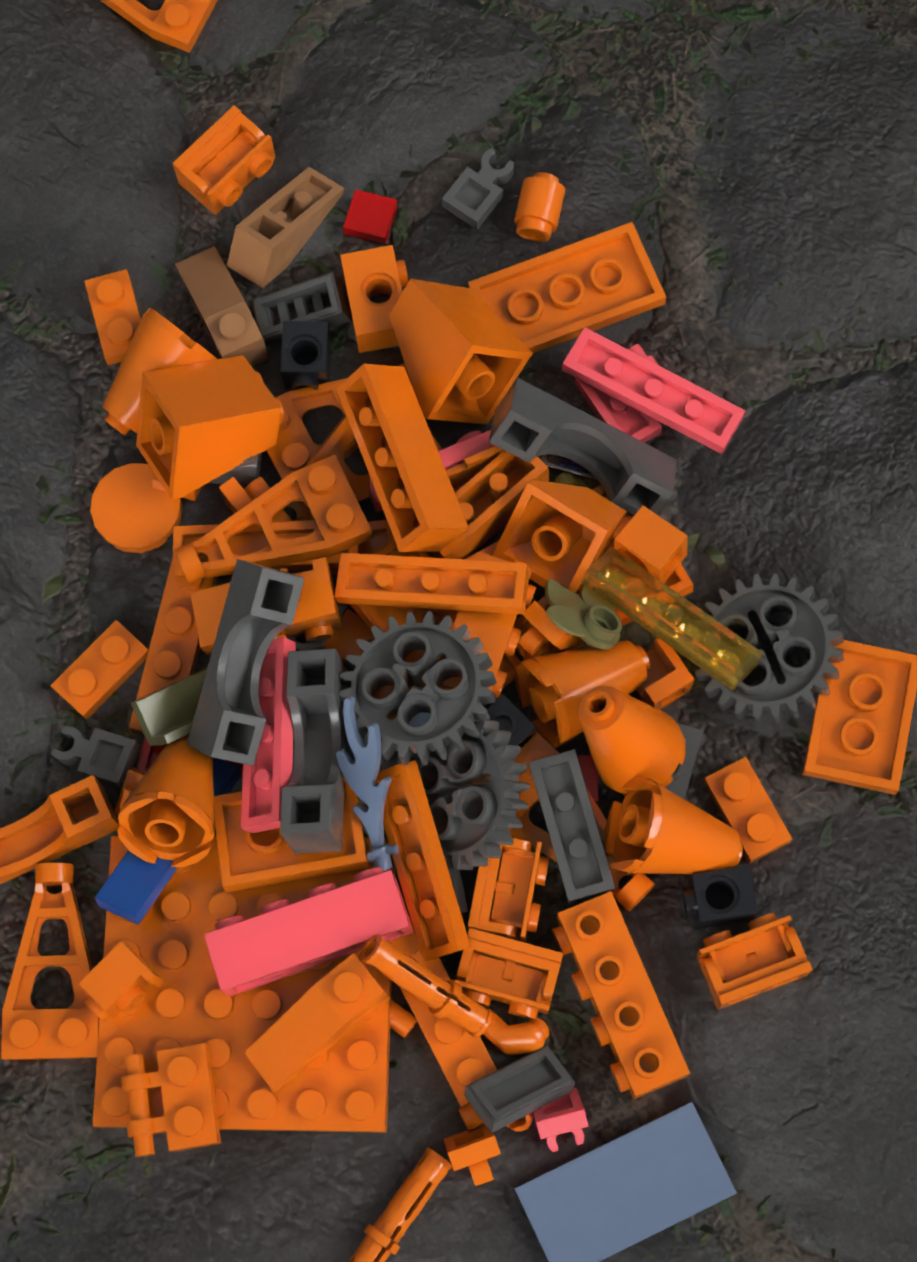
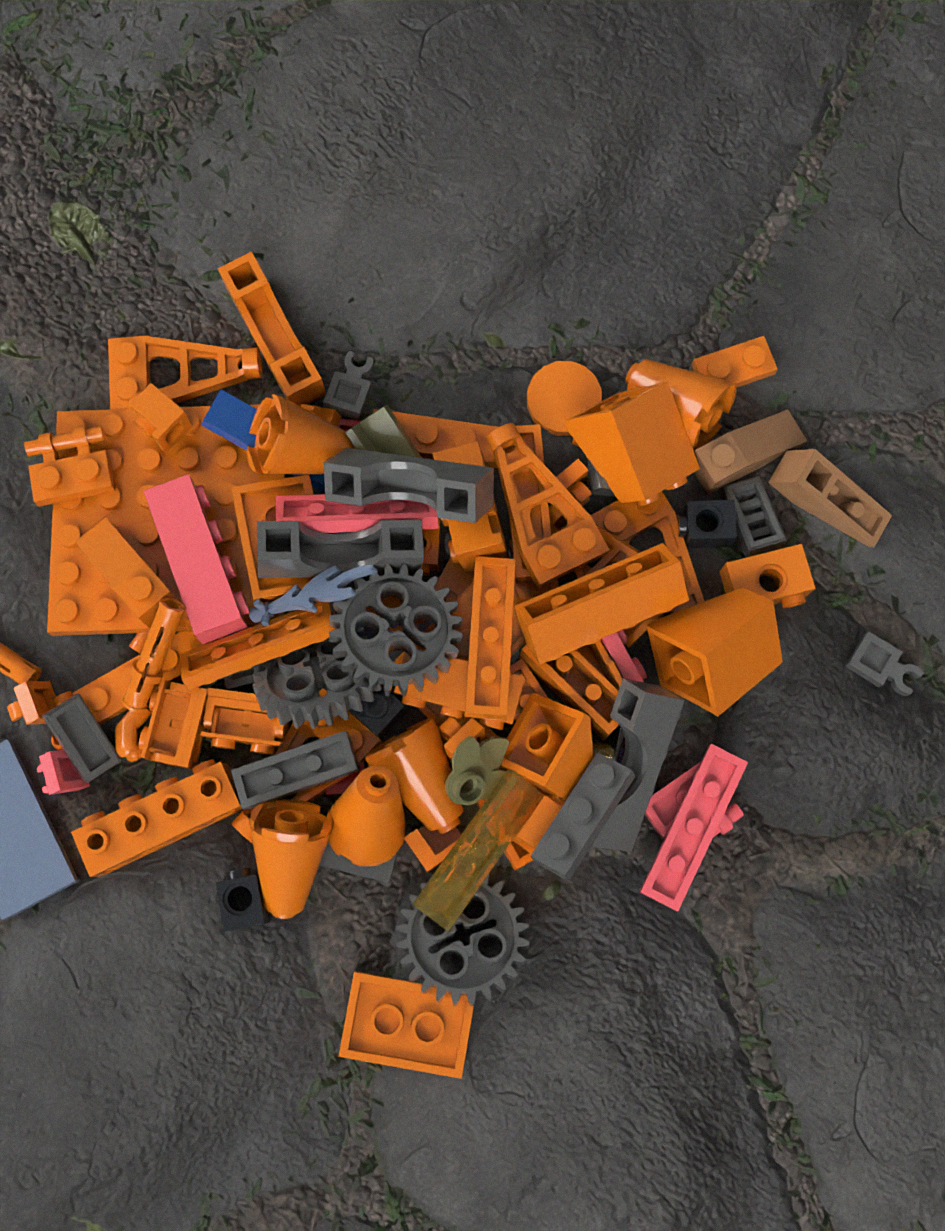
camera: 85 degrees right, 5 degrees up
orange plate [50,620,149,720] -> none
orange hinge [172,105,276,215] -> none
red tile [343,189,398,245] -> none
orange plate [468,222,666,354] -> none
orange brick [514,172,566,242] -> none
orange hinge [696,913,813,1010] -> none
orange plate [703,757,792,864] -> none
none -> dark grey plate [531,752,635,881]

